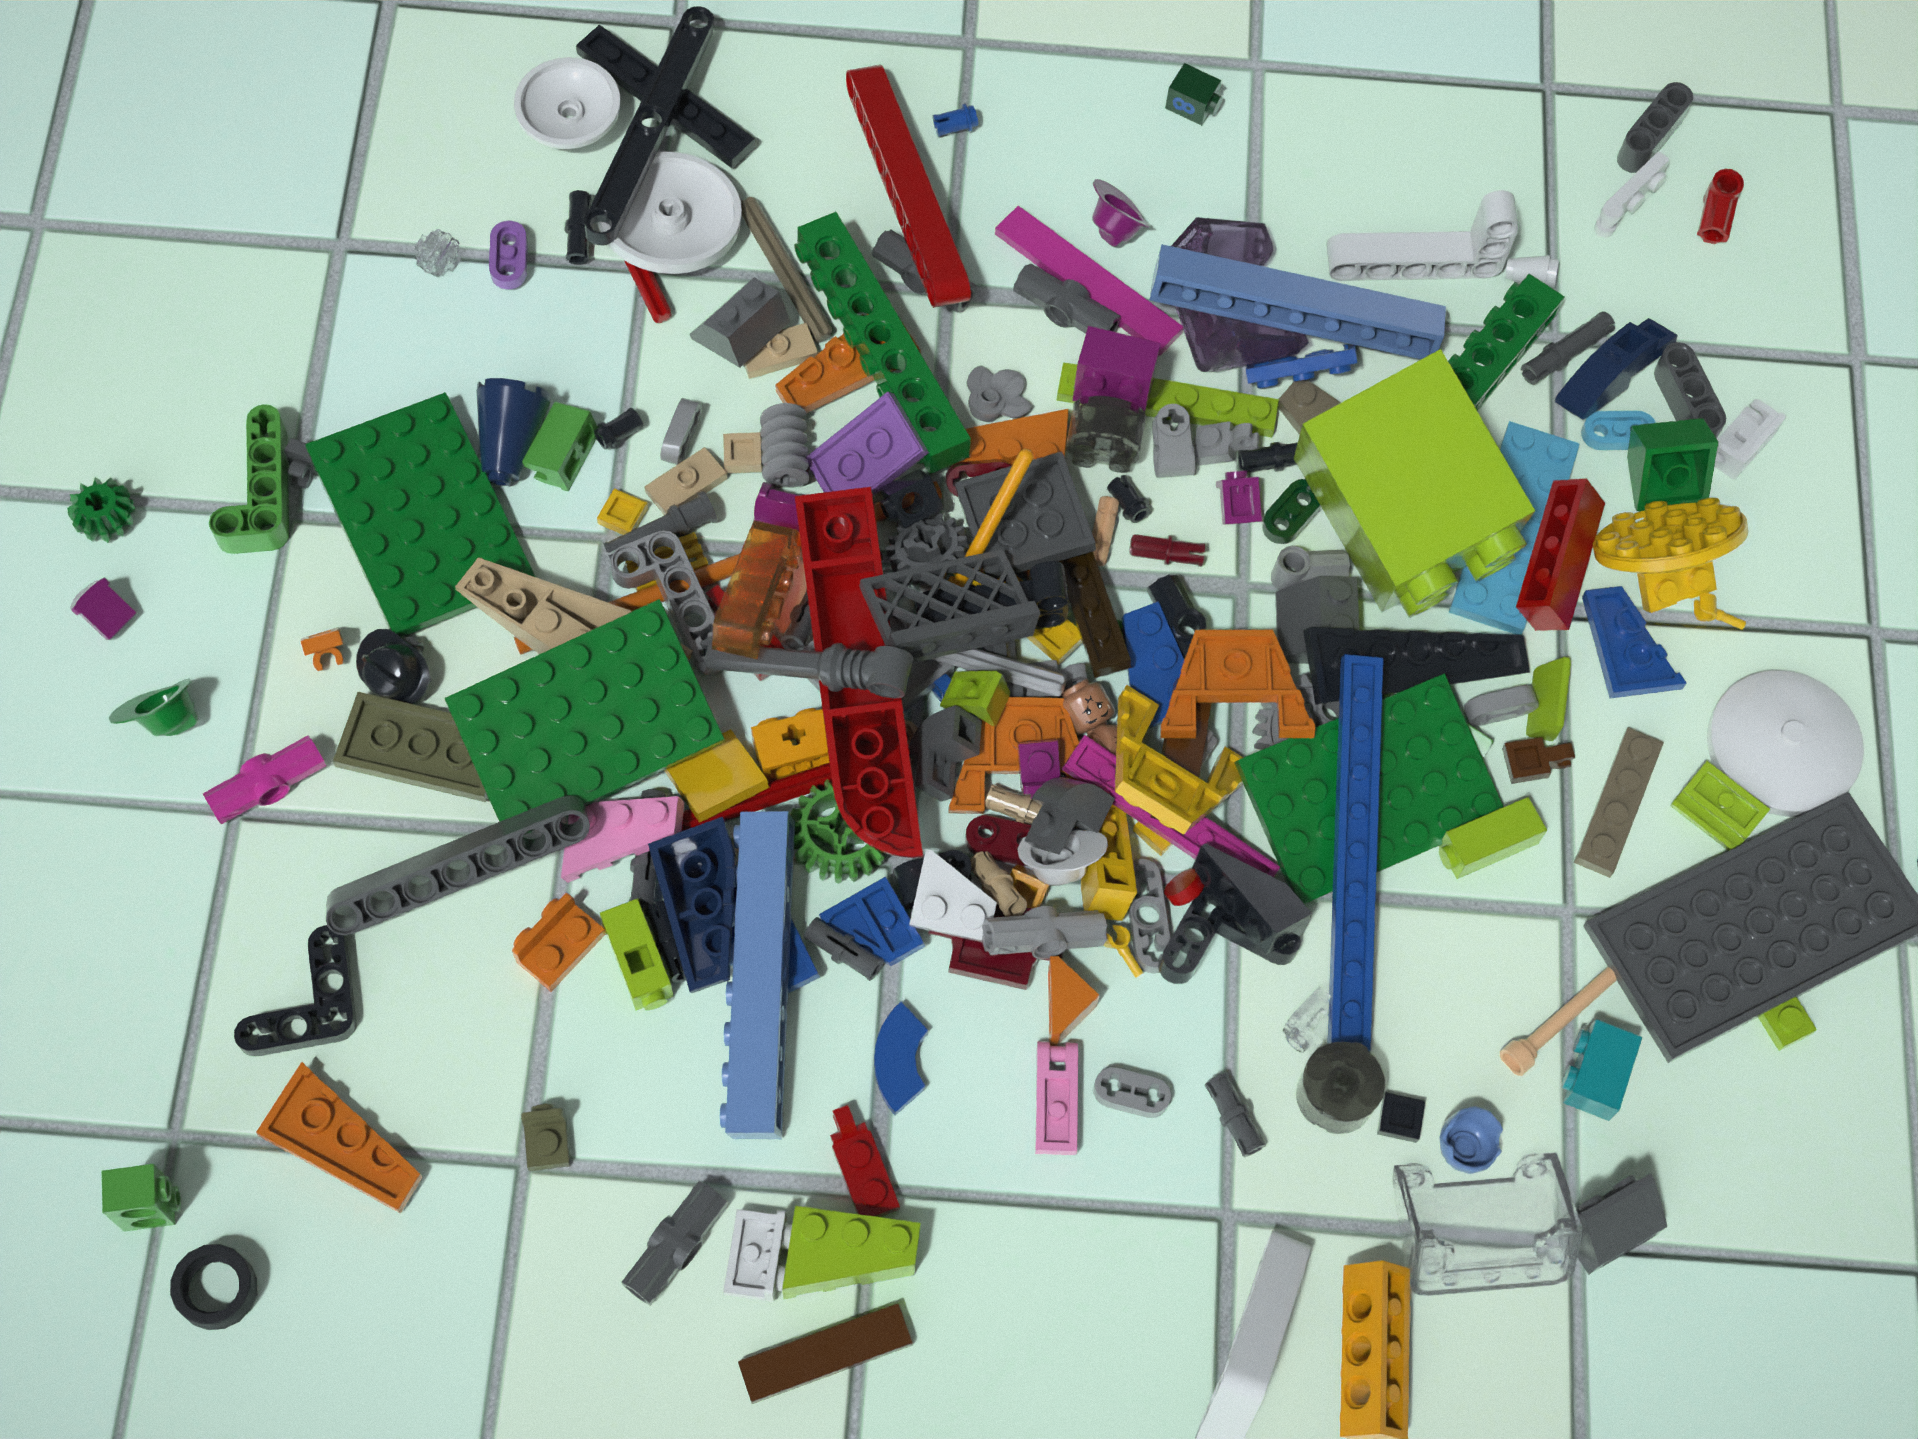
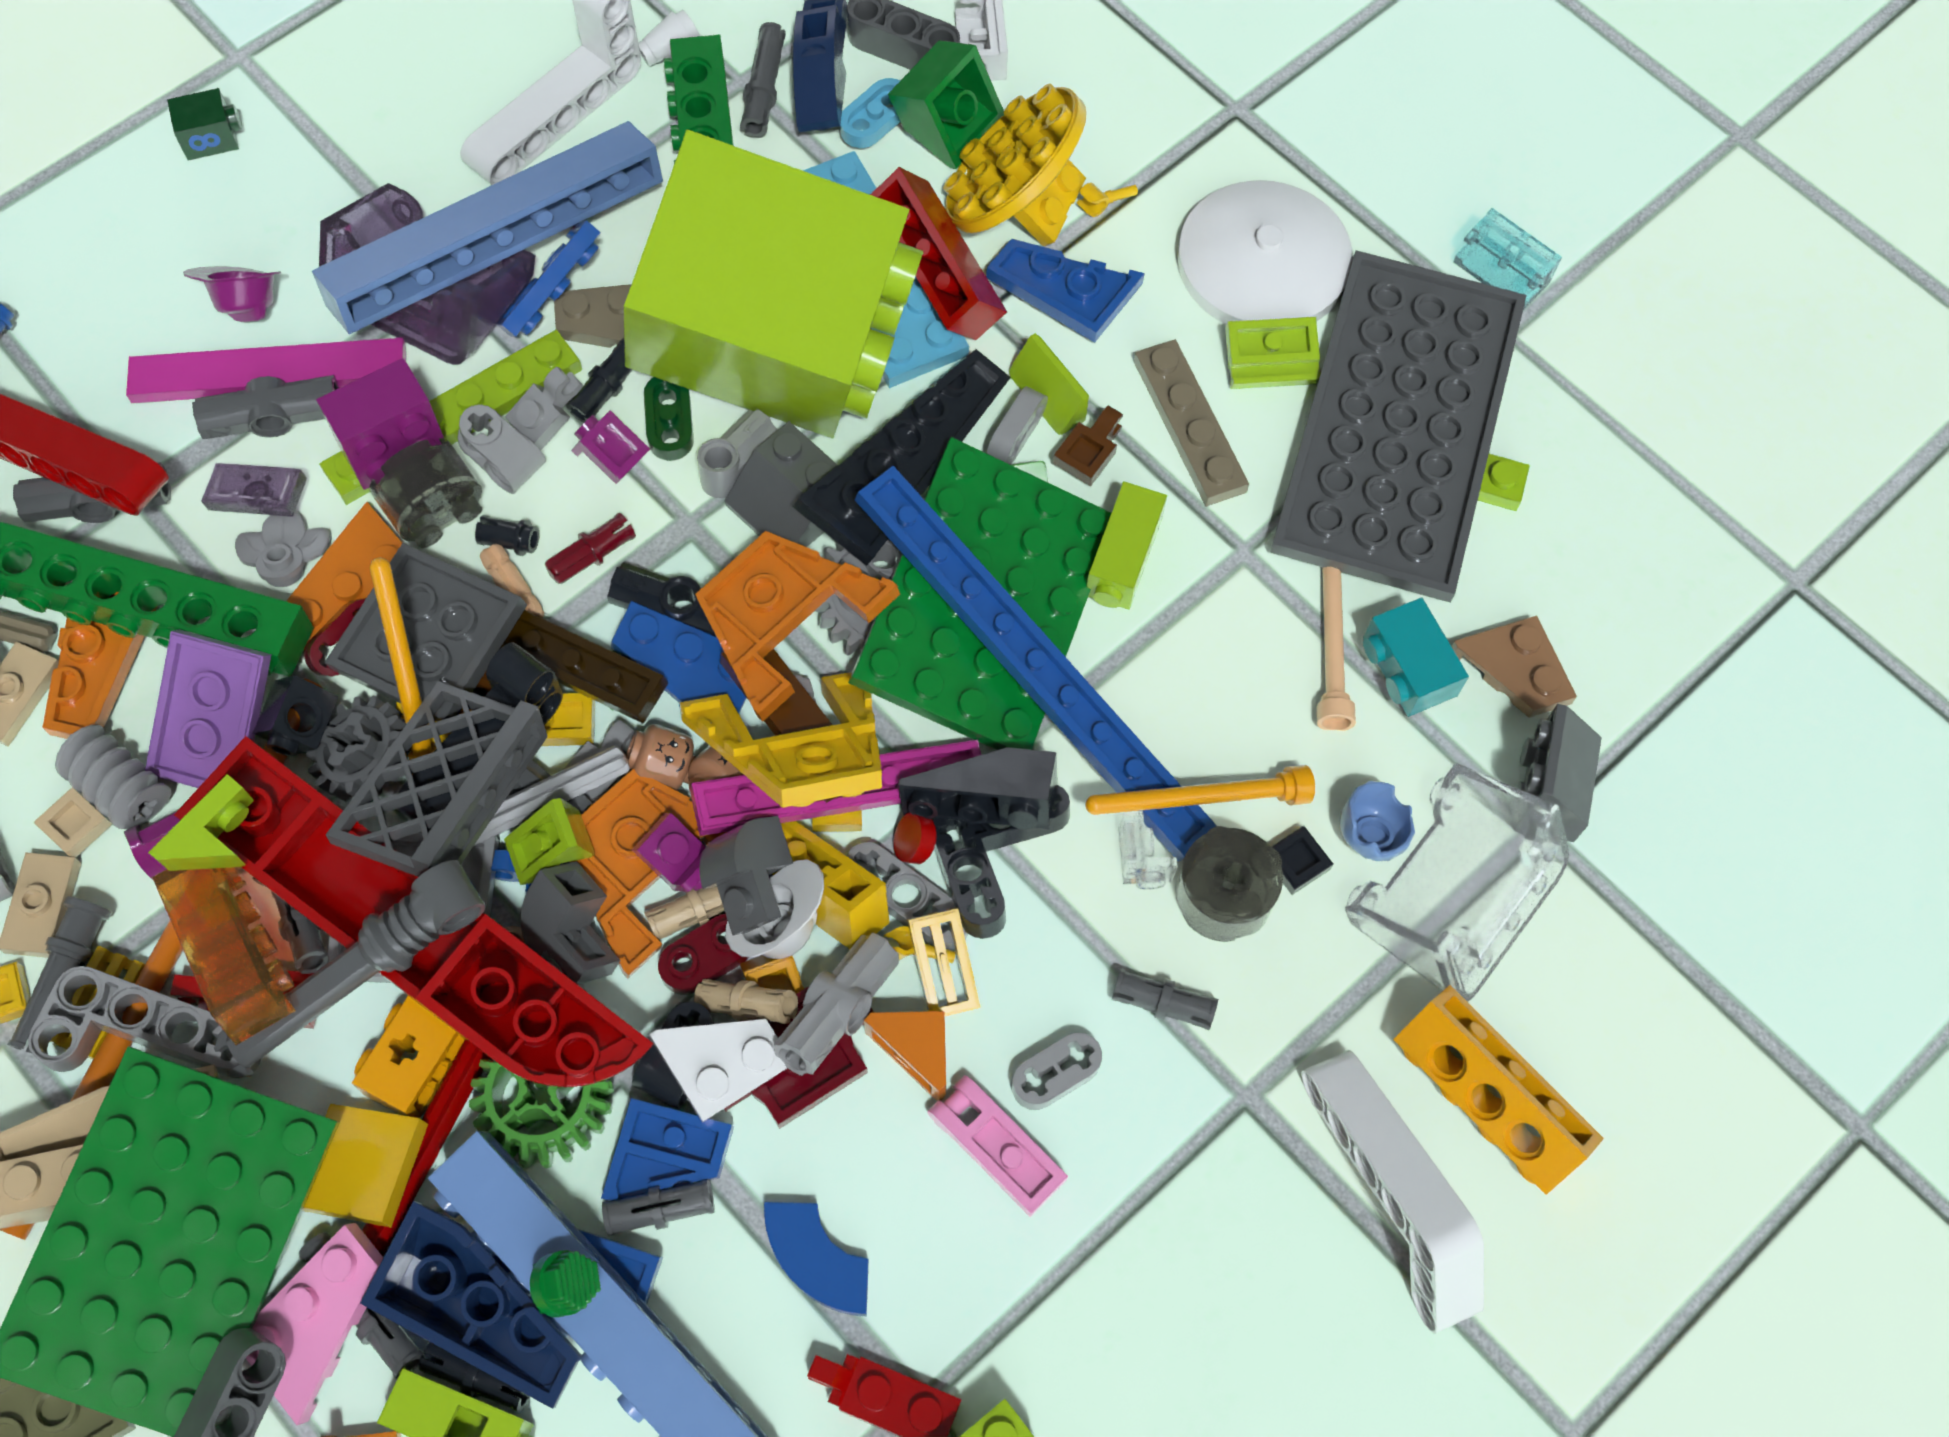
camera: 45 degrees left, 0 degrees up
none -> lime slope [148,774,254,871]
none -> clear purple plate [201,463,307,517]
none -> green piece [530,1250,601,1317]
none -> yellow tile [907,907,981,1017]
none -> light orange piece [1085,765,1315,815]
none -> medium nougat wing [1452,615,1577,718]

